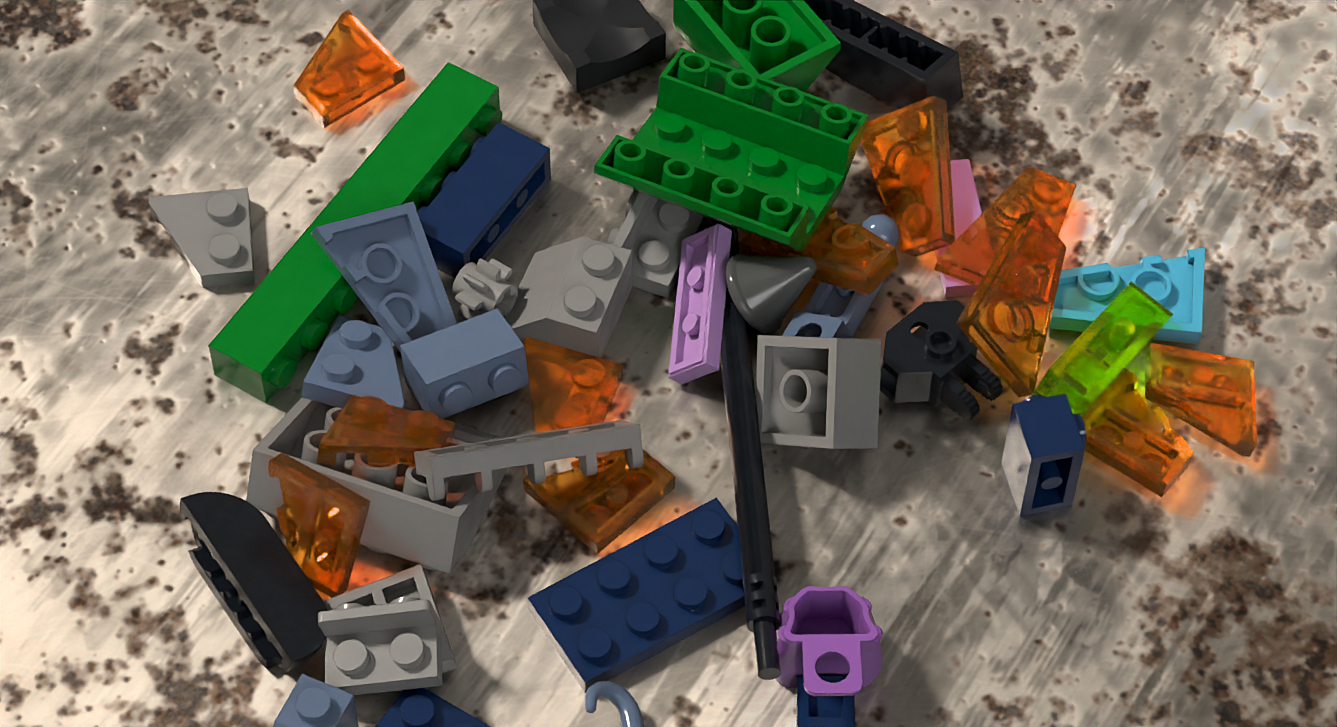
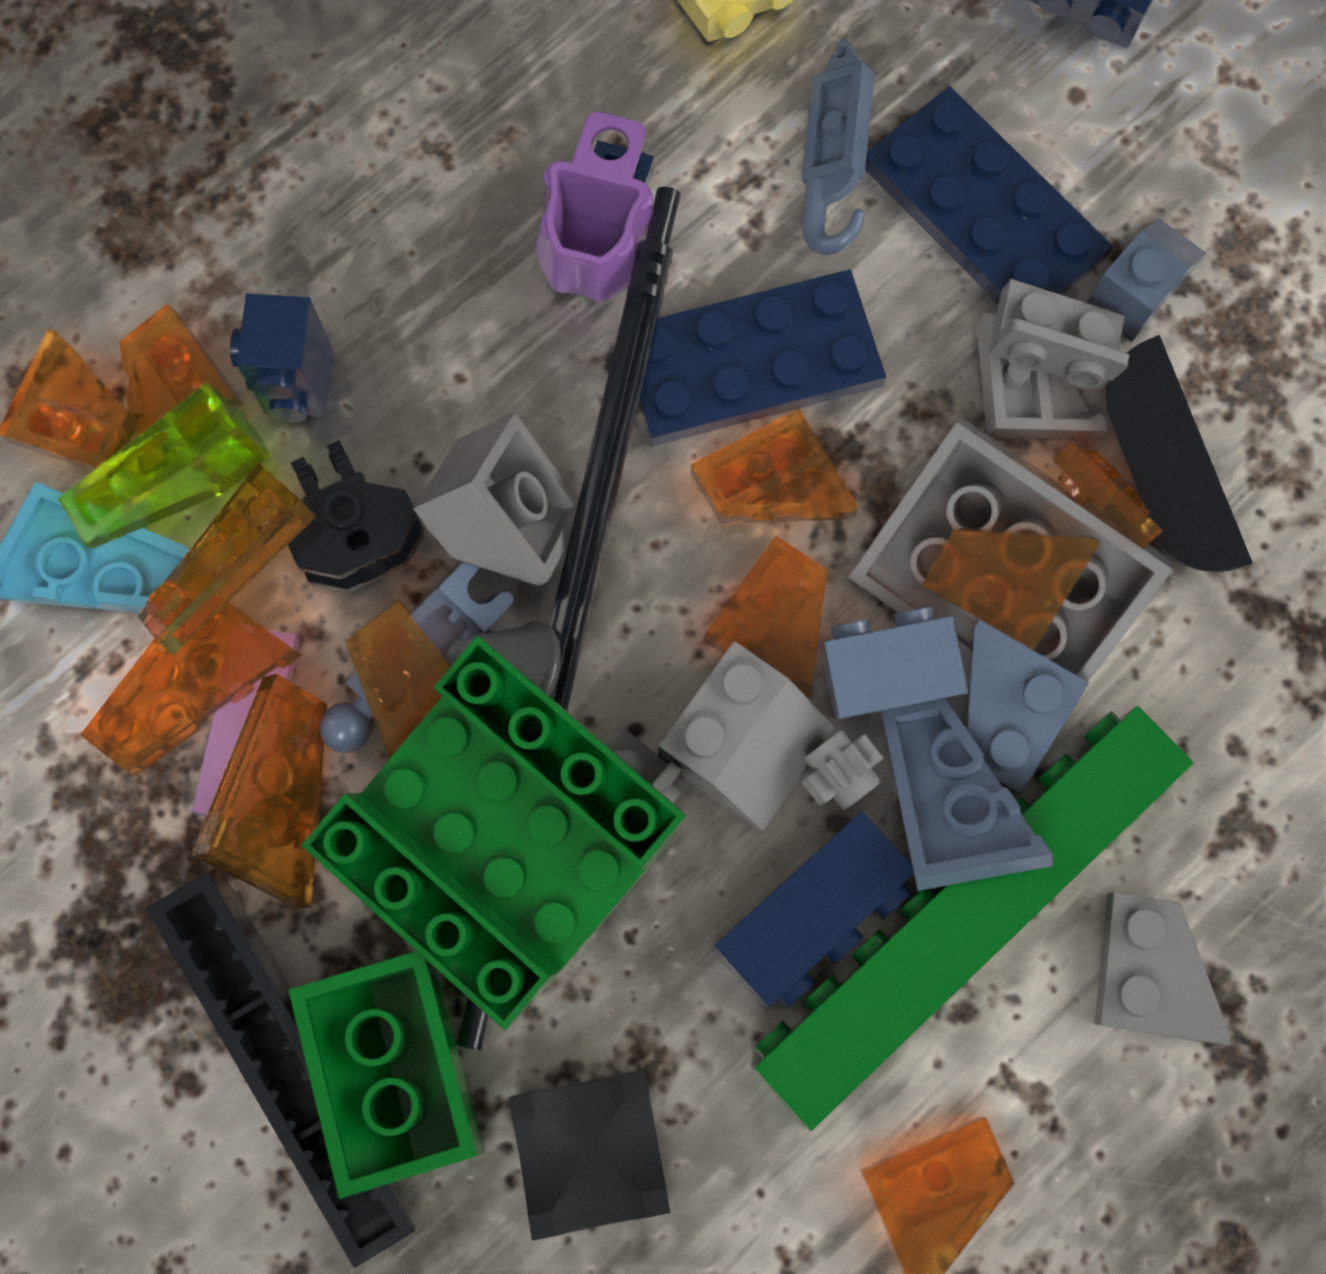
camera: 165 degrees left, 20 degrees up
light grey hinge [414,420,644,501] -> none
lavender tile [668,224,732,385] -> none

